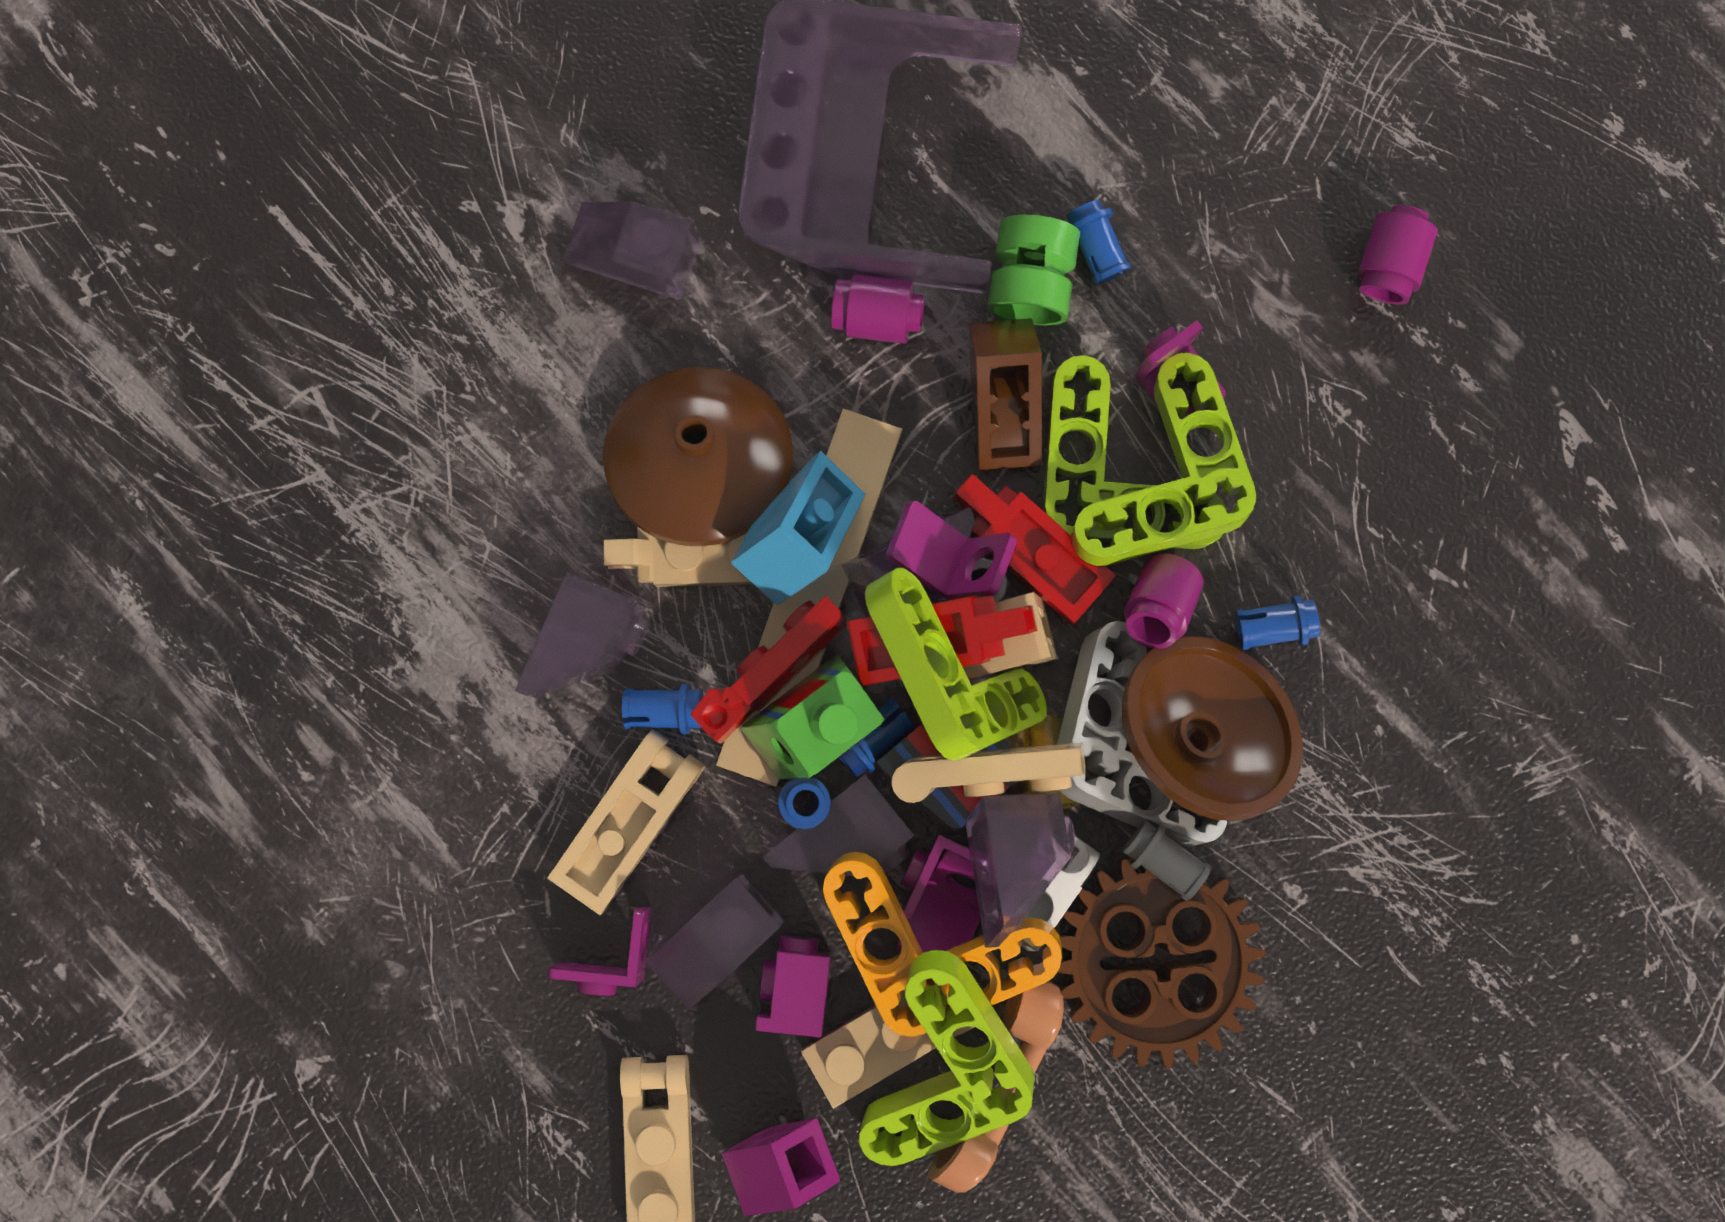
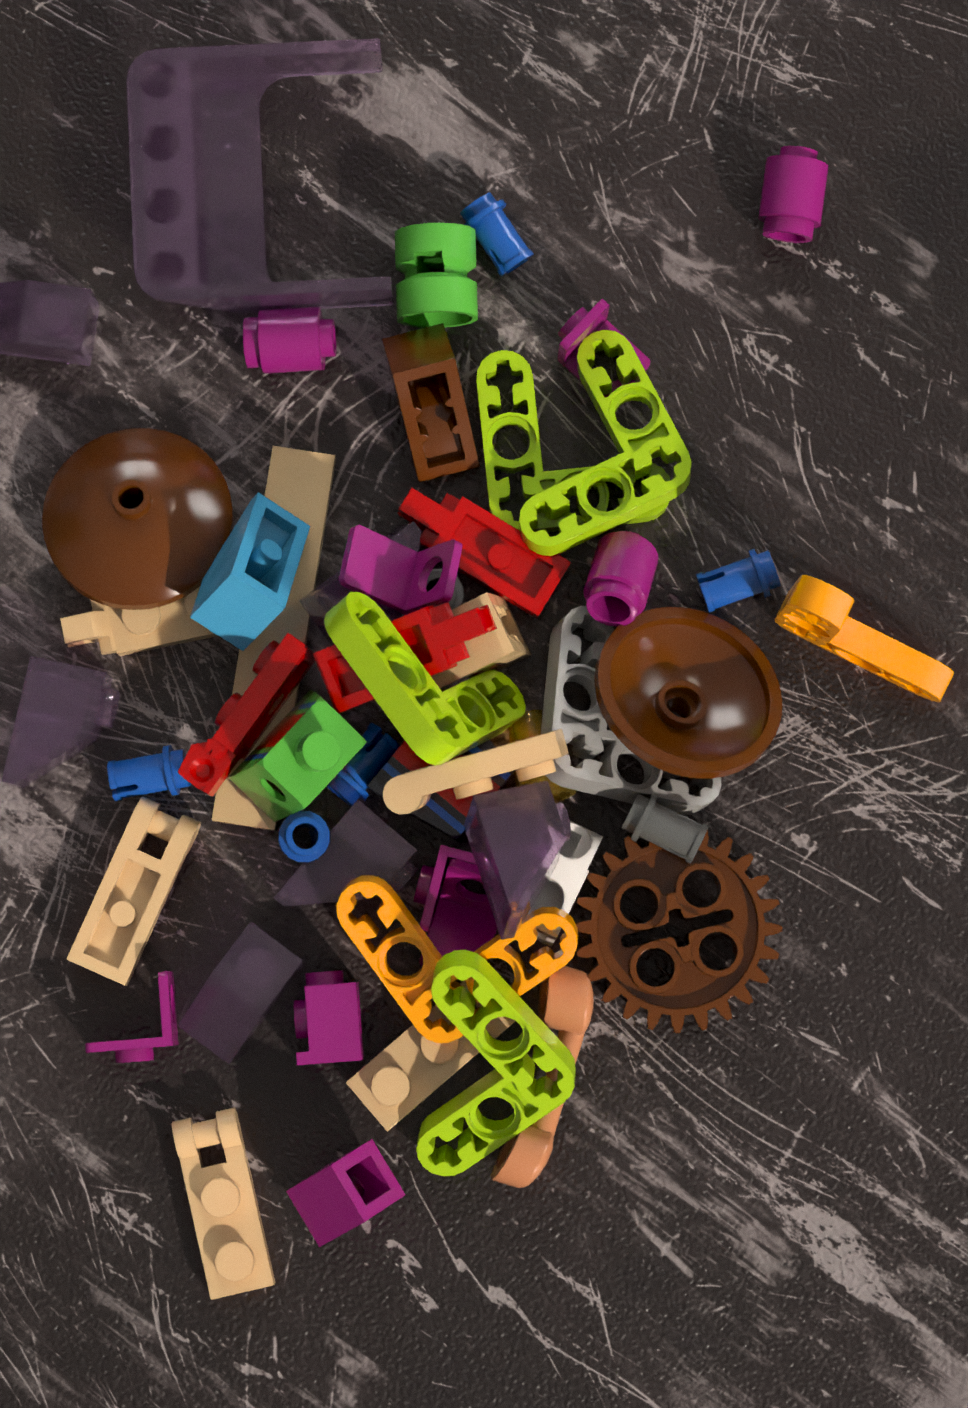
camera: 15 degrees left, 0 degrees up
none -> light orange beam [775,575,954,702]

